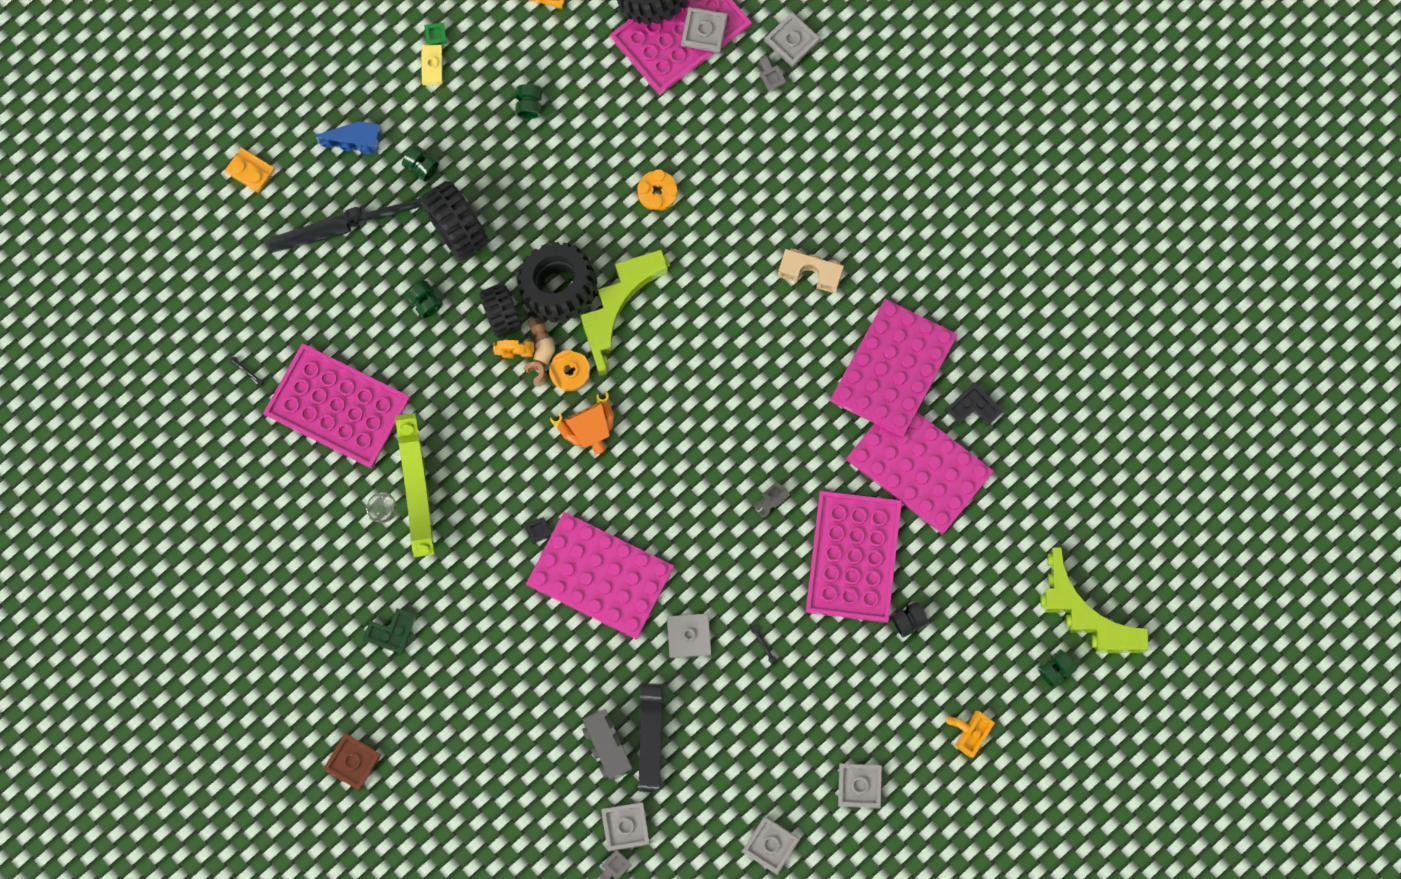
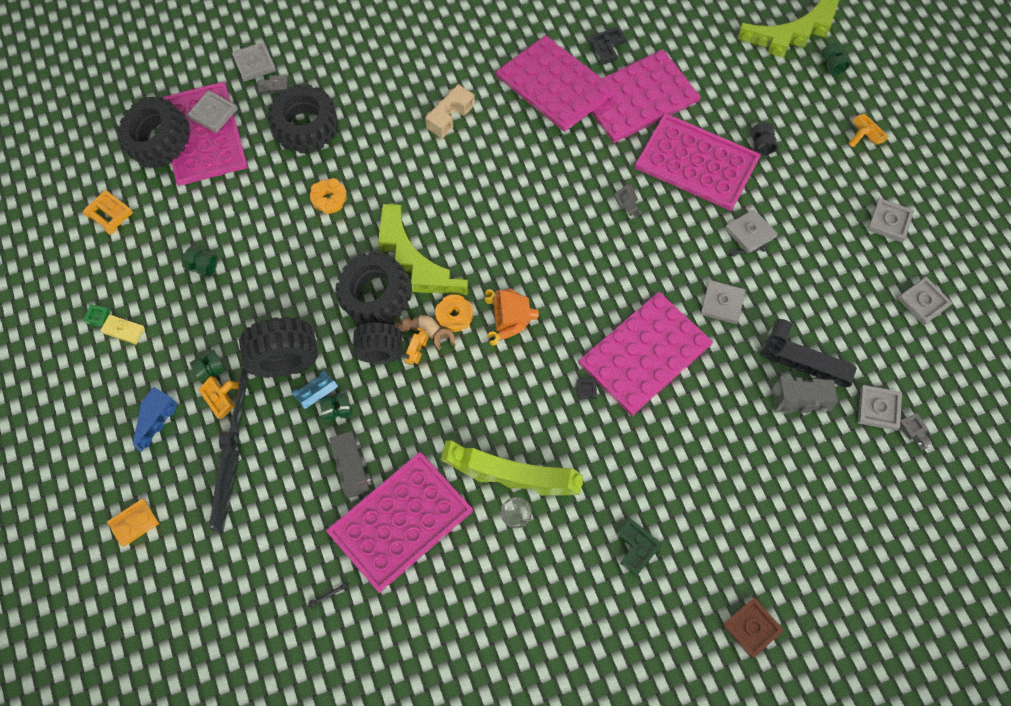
camera: 70 degrees left, 10 degrees down
none -> light orange plate [198,376,239,419]
none -> black tyre [268,84,338,153]
none -> dark azure plate [291,371,338,409]
none -> dark grey wedge [329,431,372,499]
none -> light grey plate [725,209,778,254]

